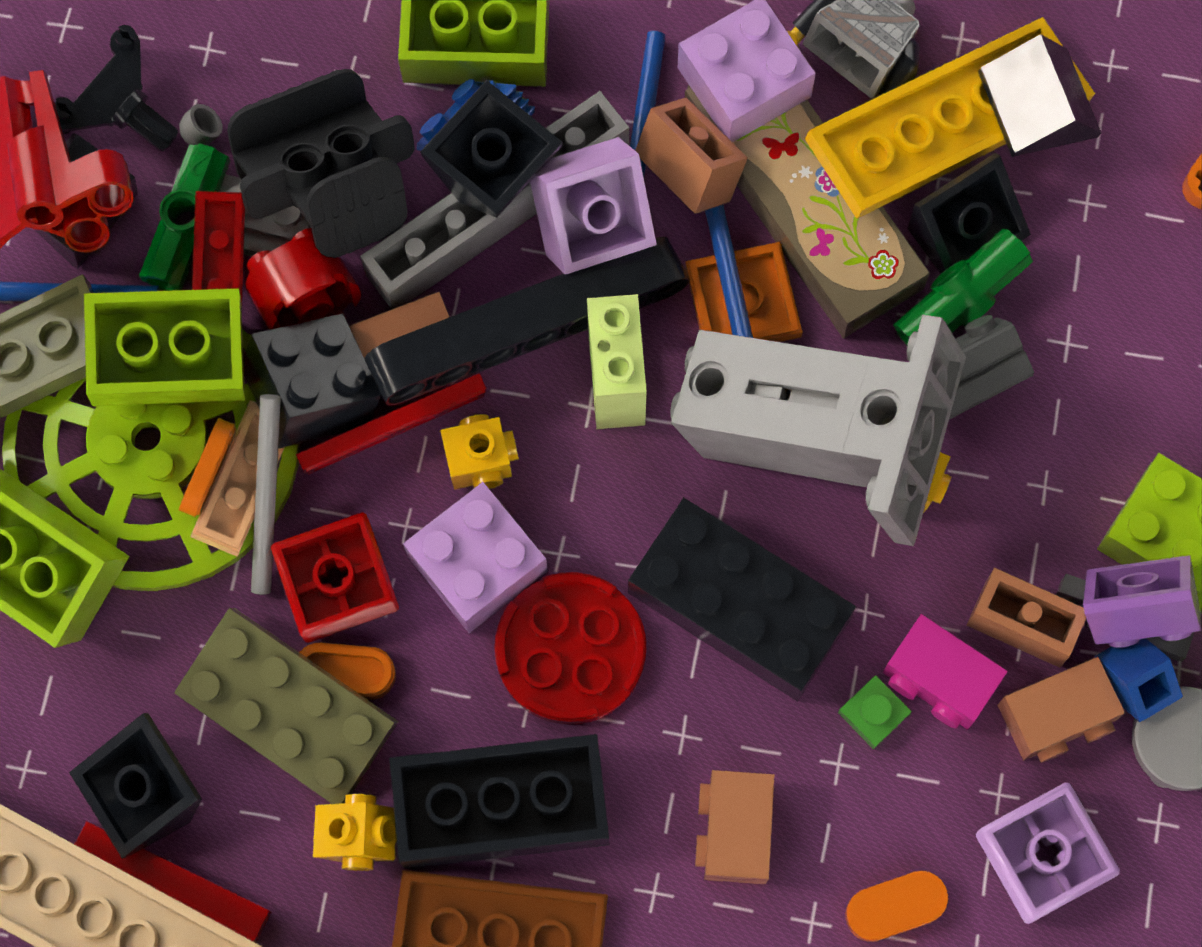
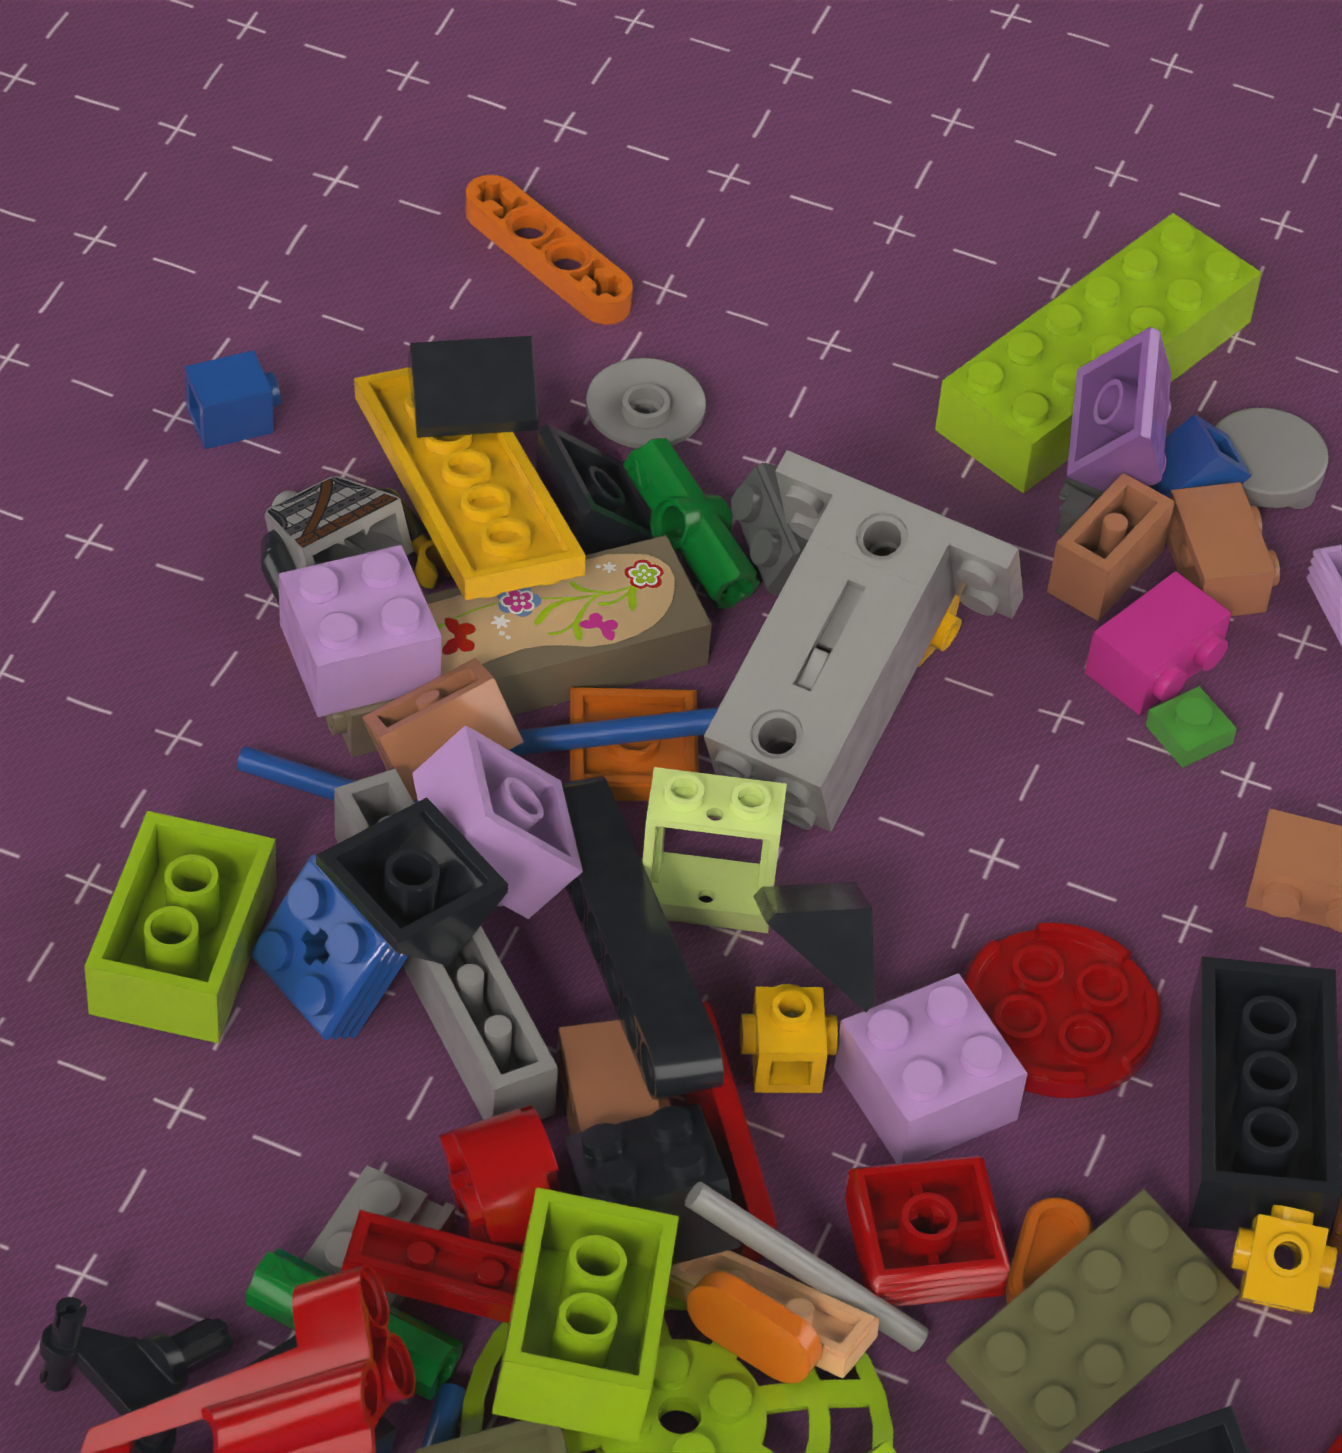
camera: 85 degrees left, 25 degrees down
light grey hinge [179,104,223,145] -> none
black piece [227,69,415,258] -> none
black brick [628,497,856,702] -> none
none -> light grey dish [586,358,706,448]
none -> black slope [753,881,875,1012]

